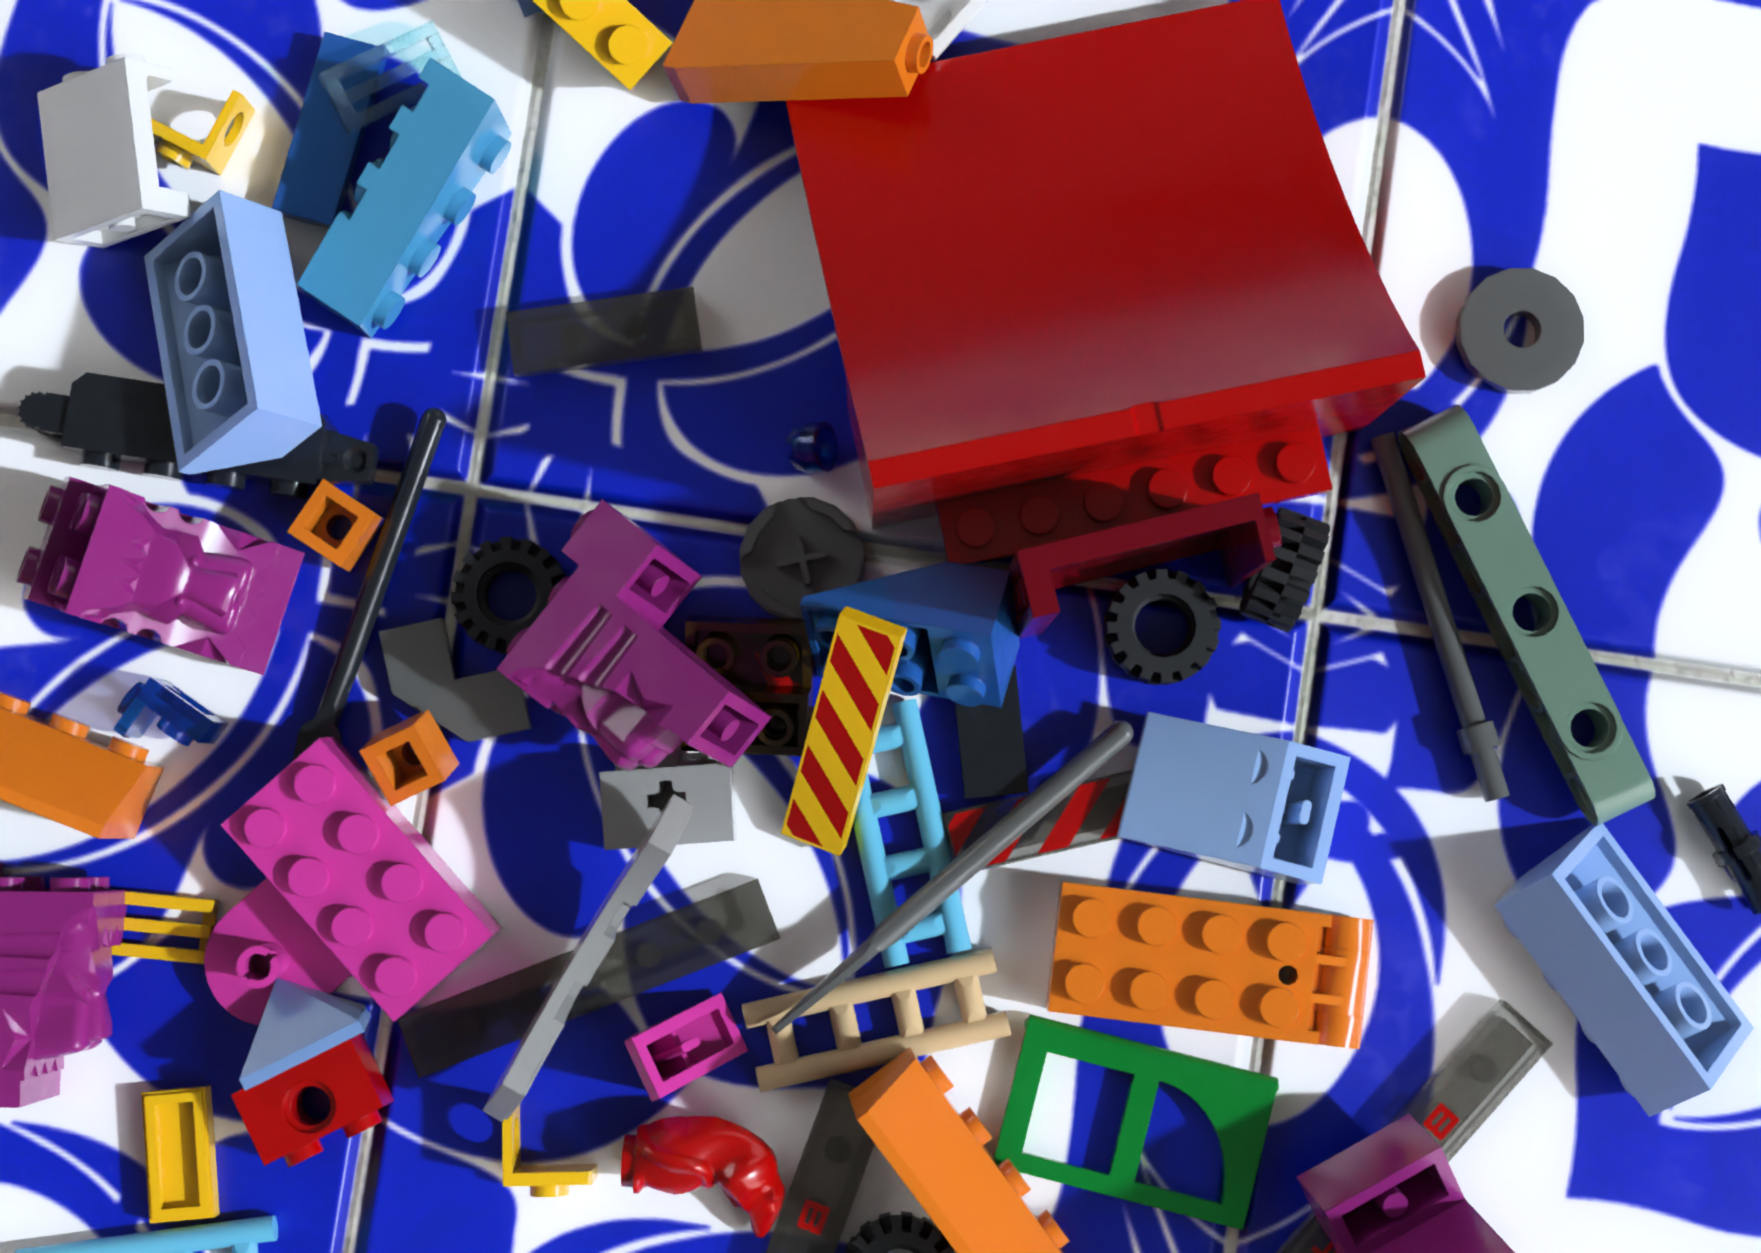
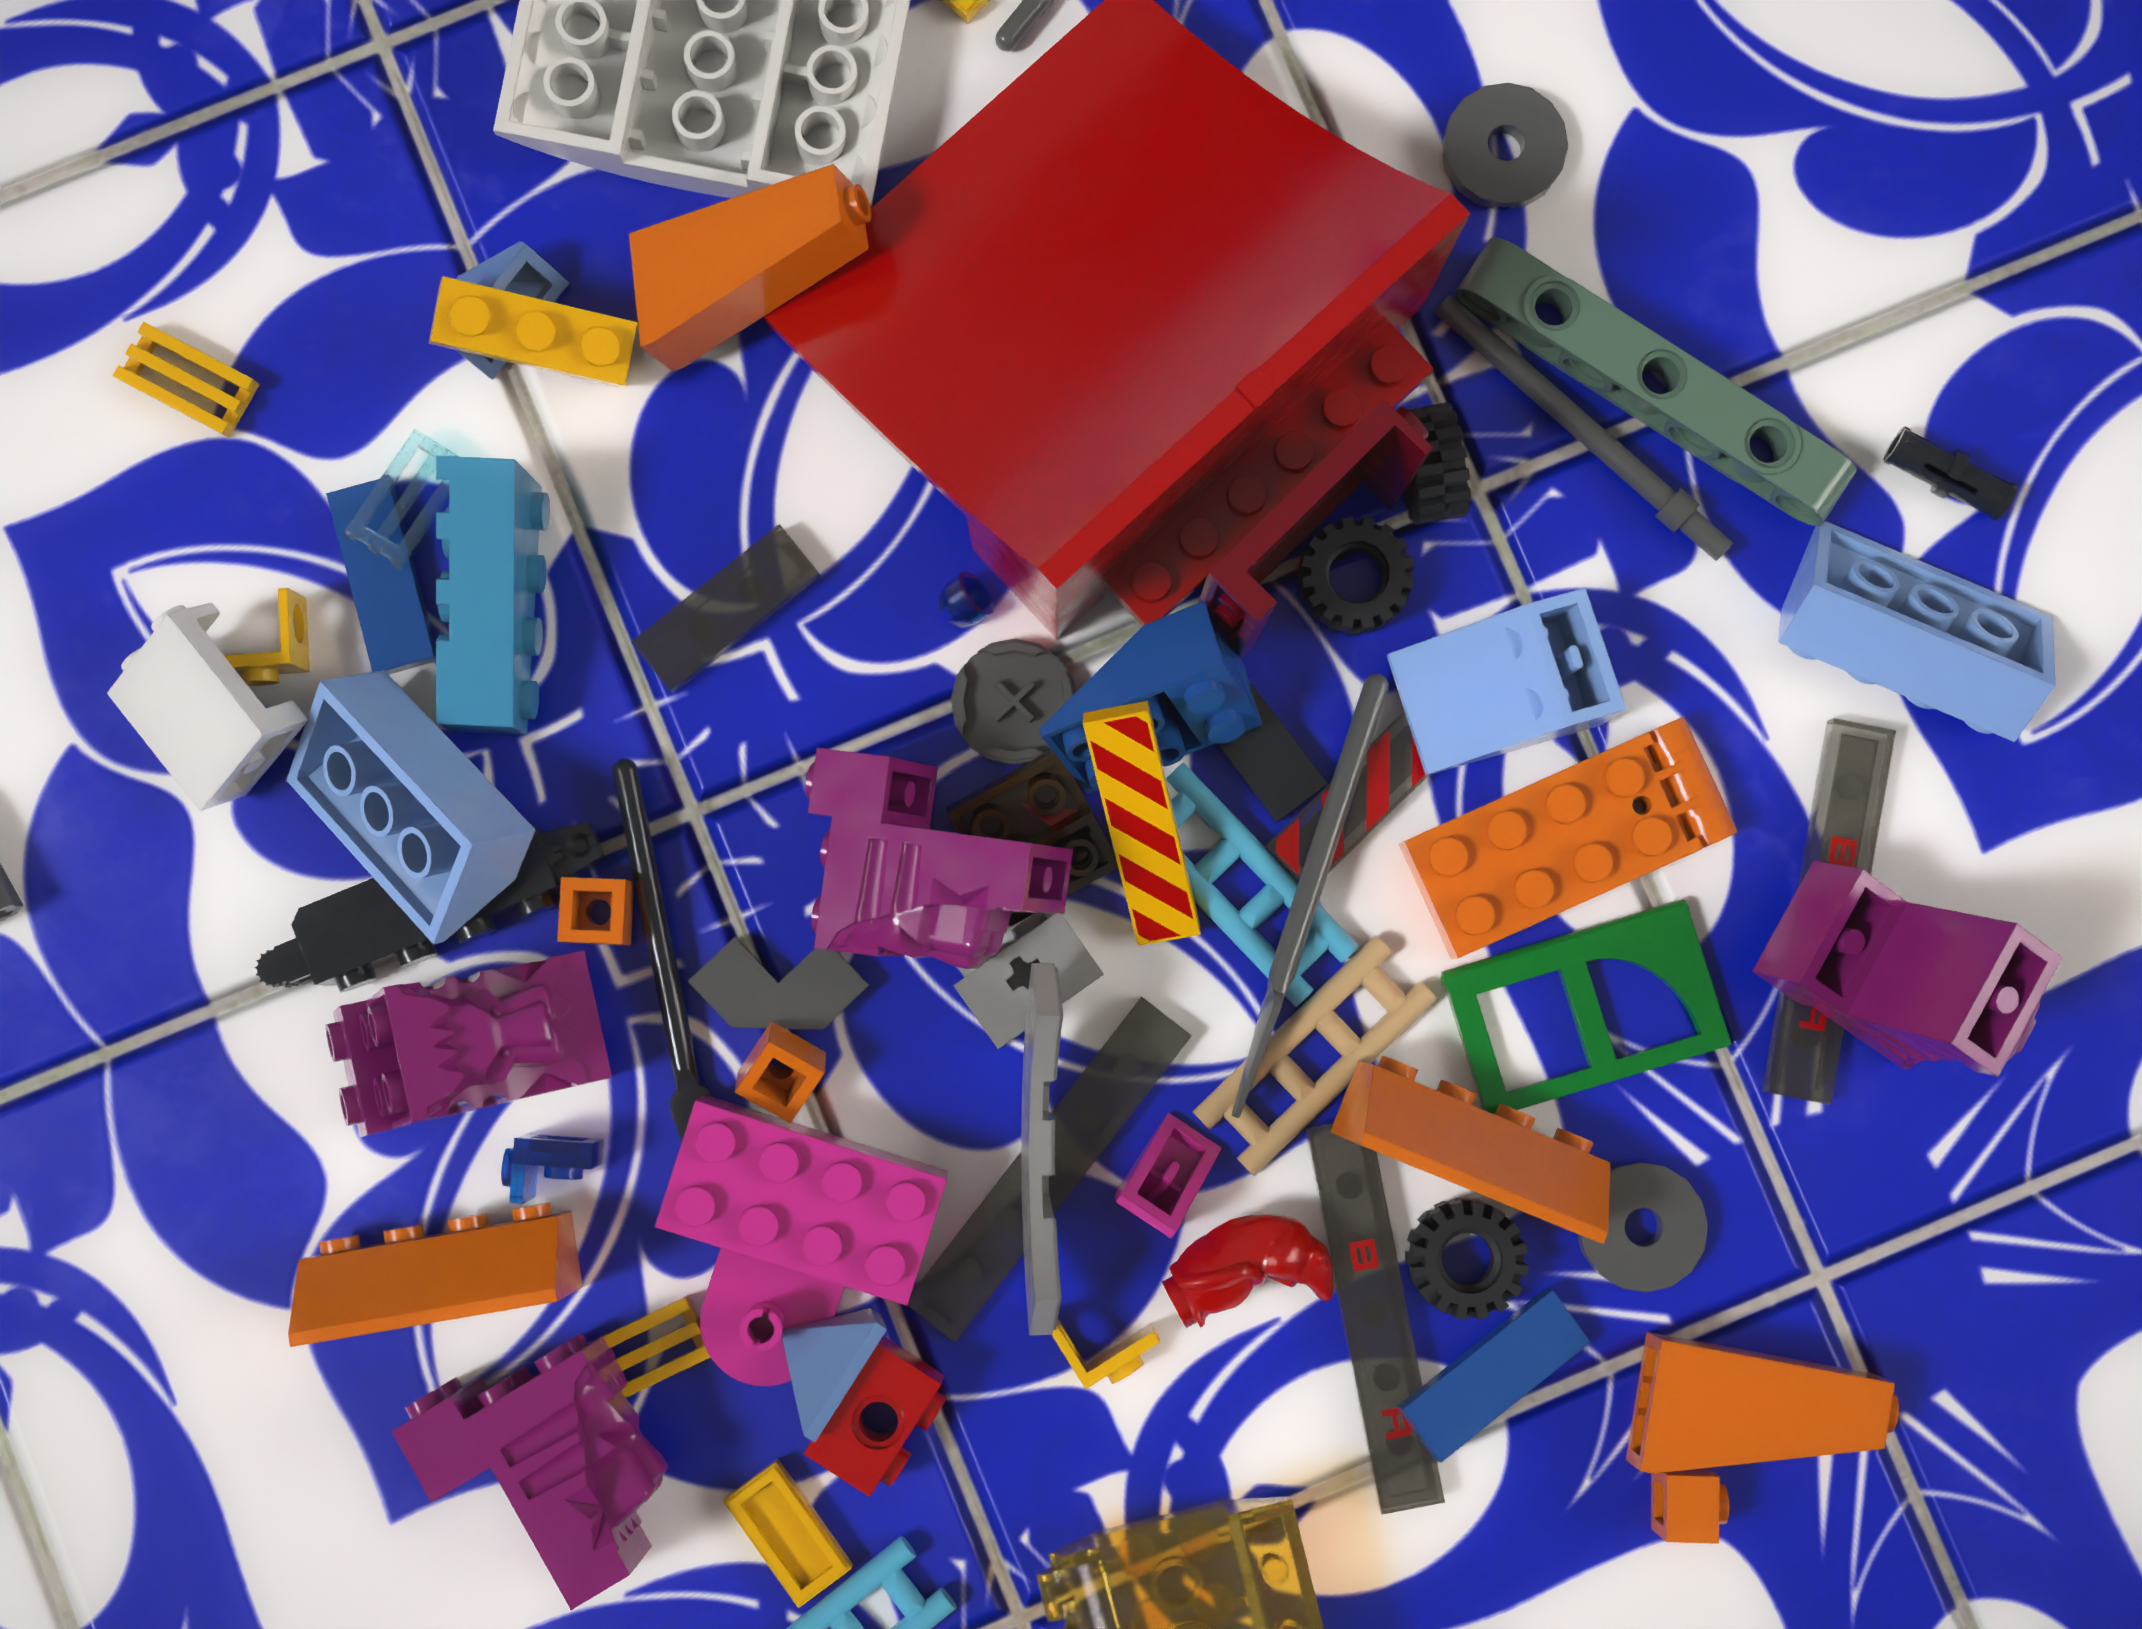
camera: 30 degrees left, 0 degrees up
black tyre [451,536,566,654] -> none

